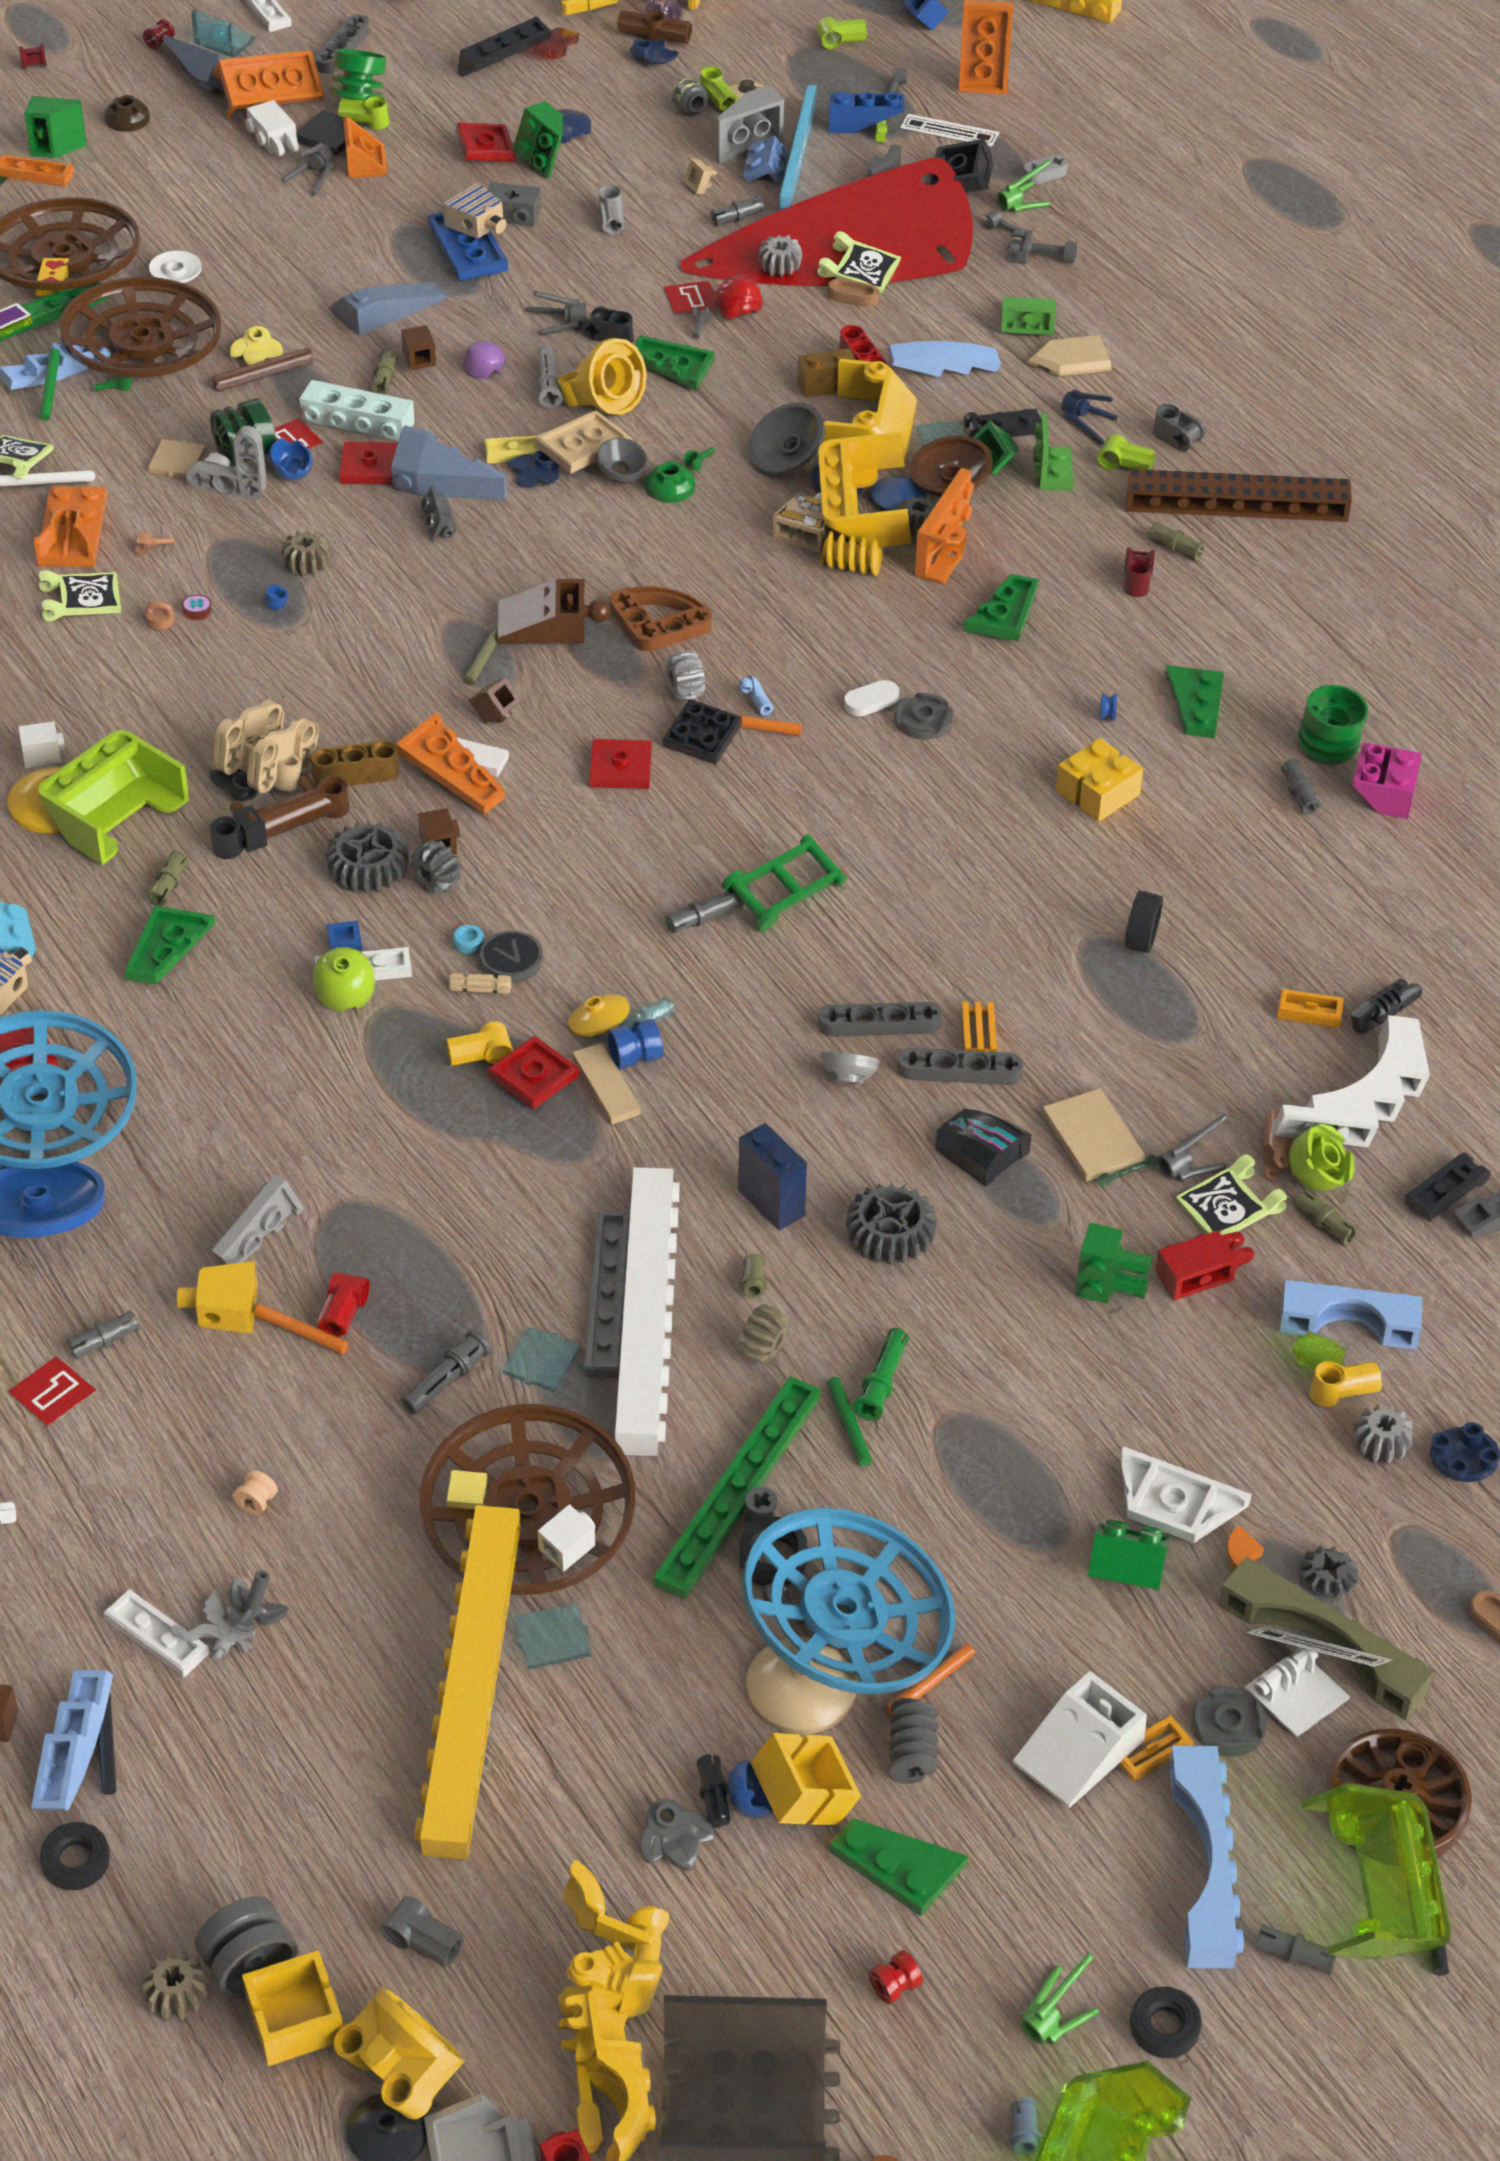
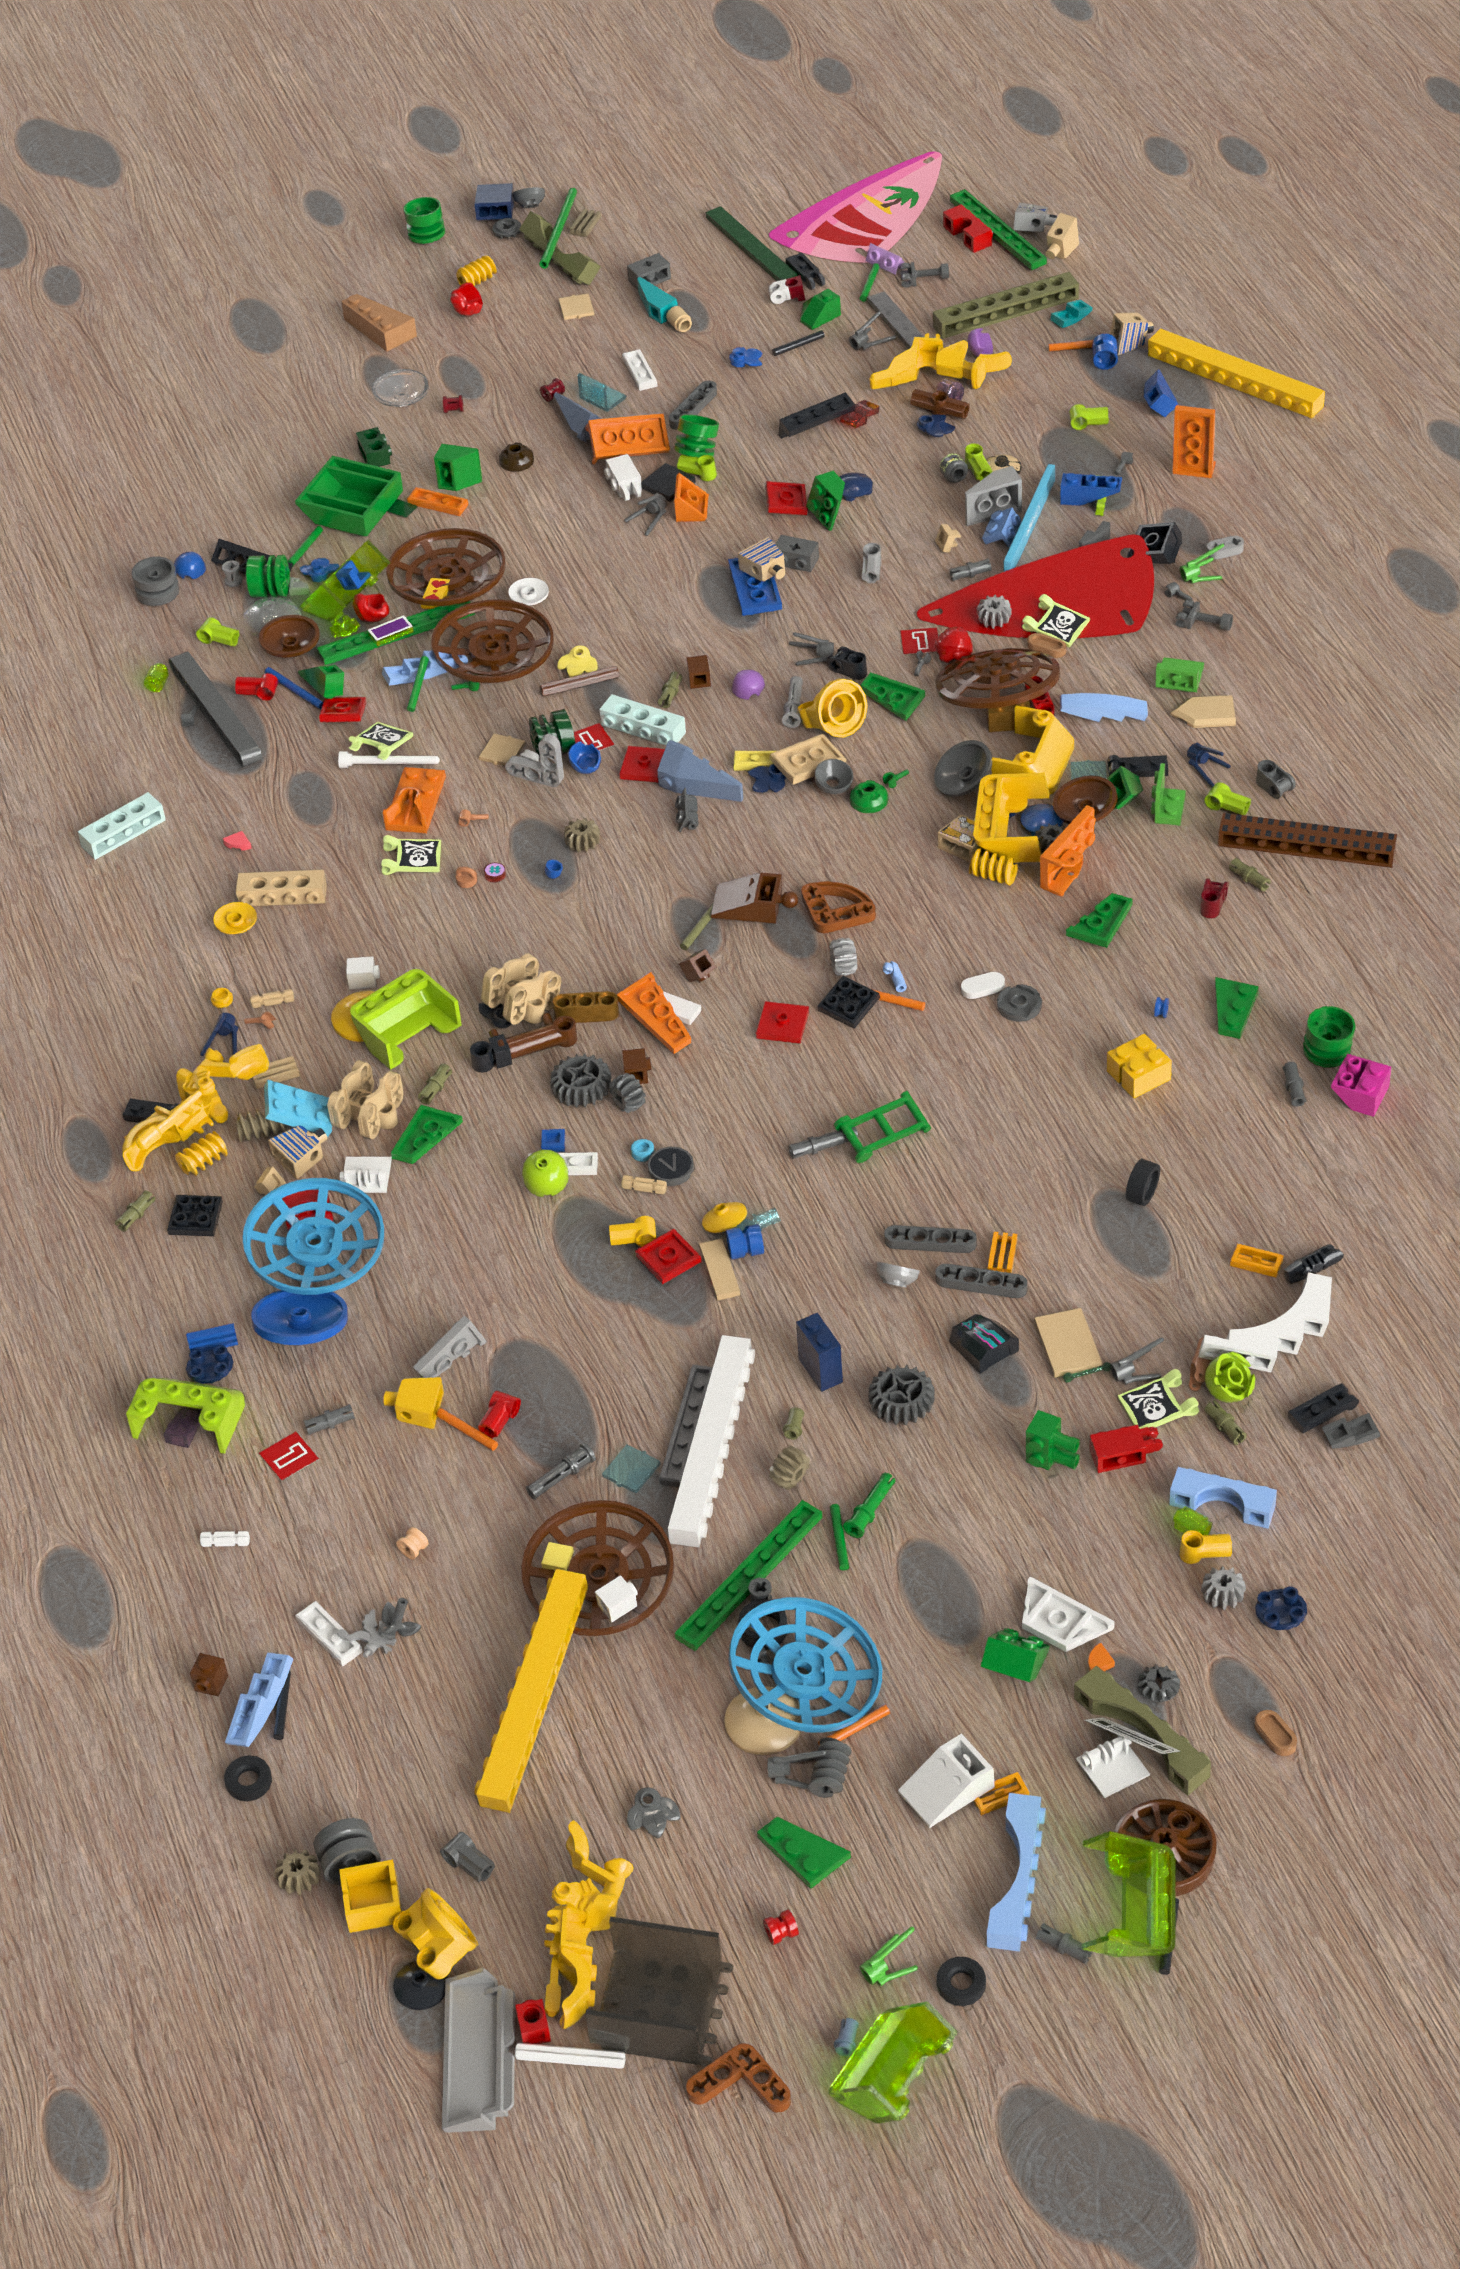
camera: 15 degrees right, 0 degrees up
sand blue wedge [330,282,447,336] -> none
clear light blue piece [515,1603,591,1670] -> none
black axle [696,1754,731,1828] -> none
blue hair [728,1760,774,1818] -> none
yellow piece [750,1733,861,1825] -> none
white sticker [900,114,1000,147] -> none
dark grey tile [1191,1686,1267,1757] -> none
none -> tan piece [327,1060,403,1139]
none -> white hinge [340,1157,392,1193]
none -> dark grey plant [768,1750,826,1790]
none -> reddish brown dish [935,648,1060,709]

